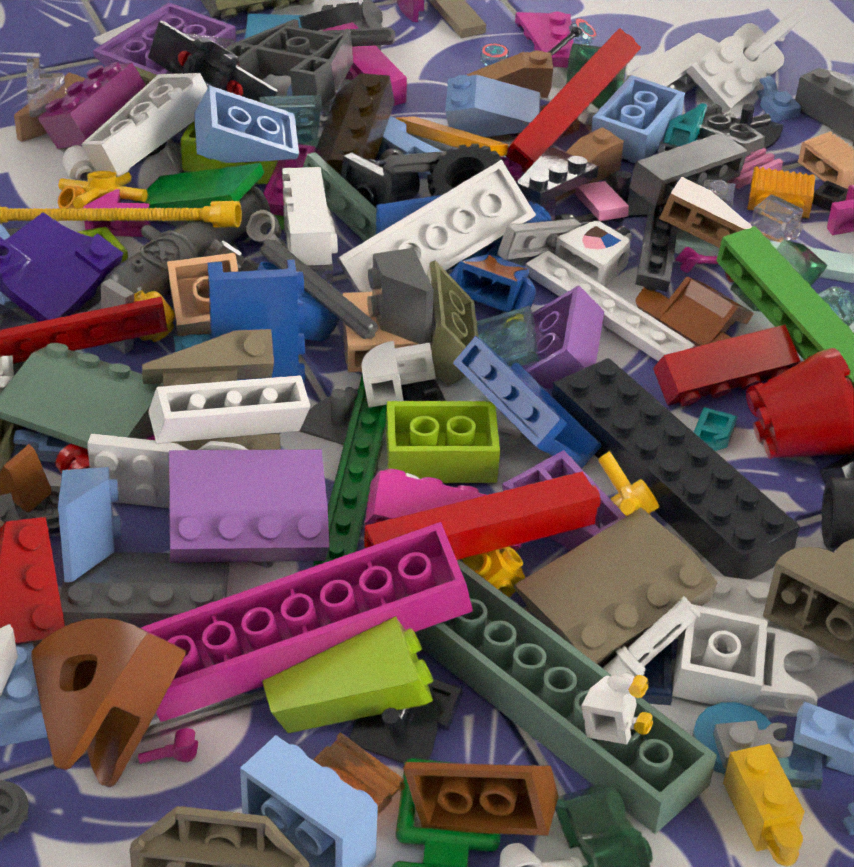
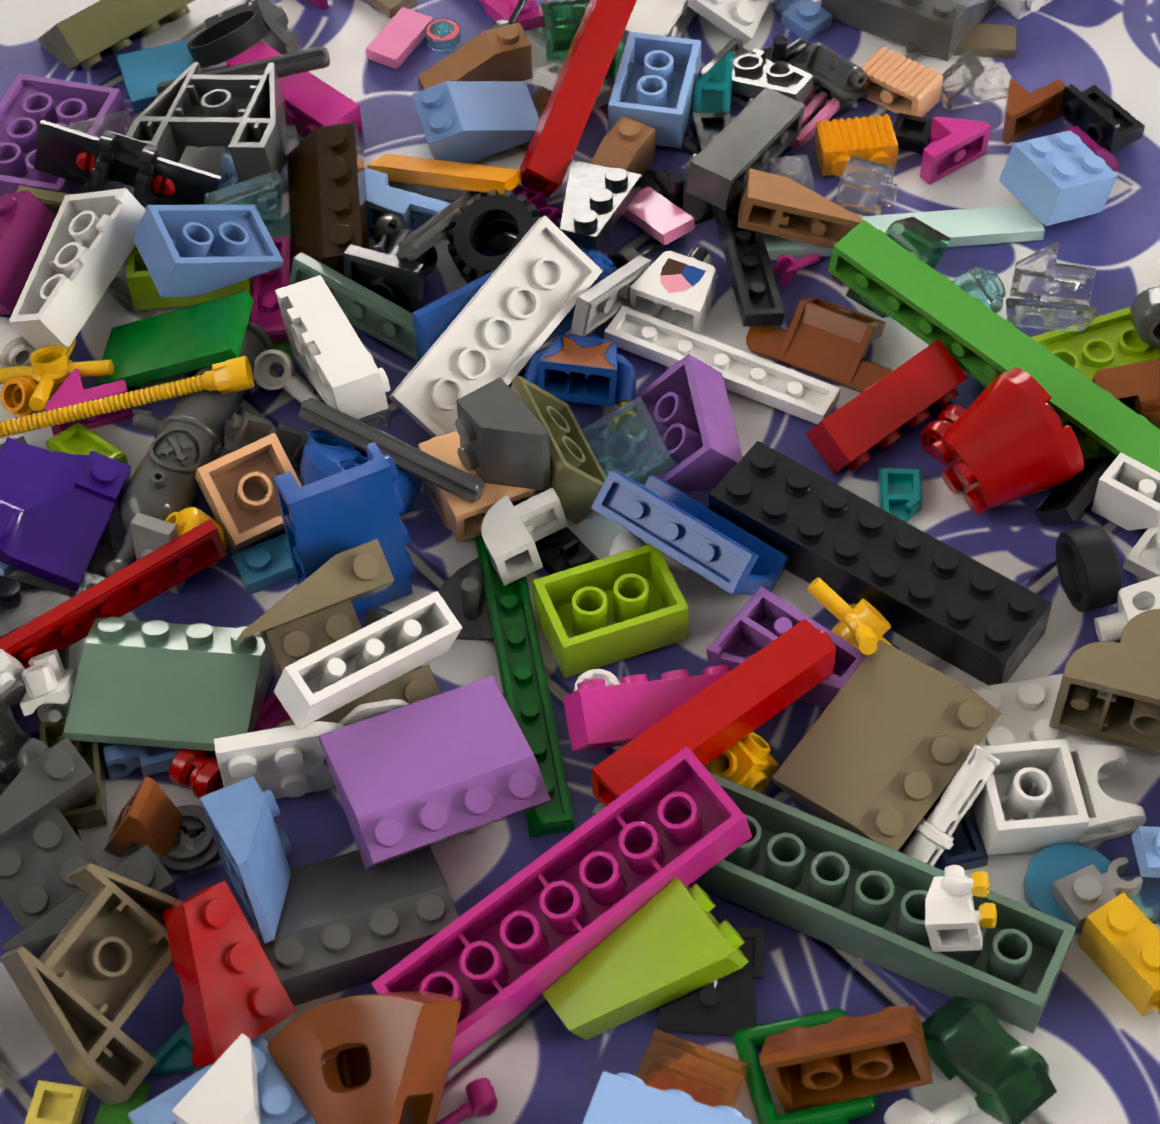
camera: 15 degrees left, 10 degrees up
none -> bright pink tile [365,7,434,70]
none -> dark grey hinge [794,43,868,102]

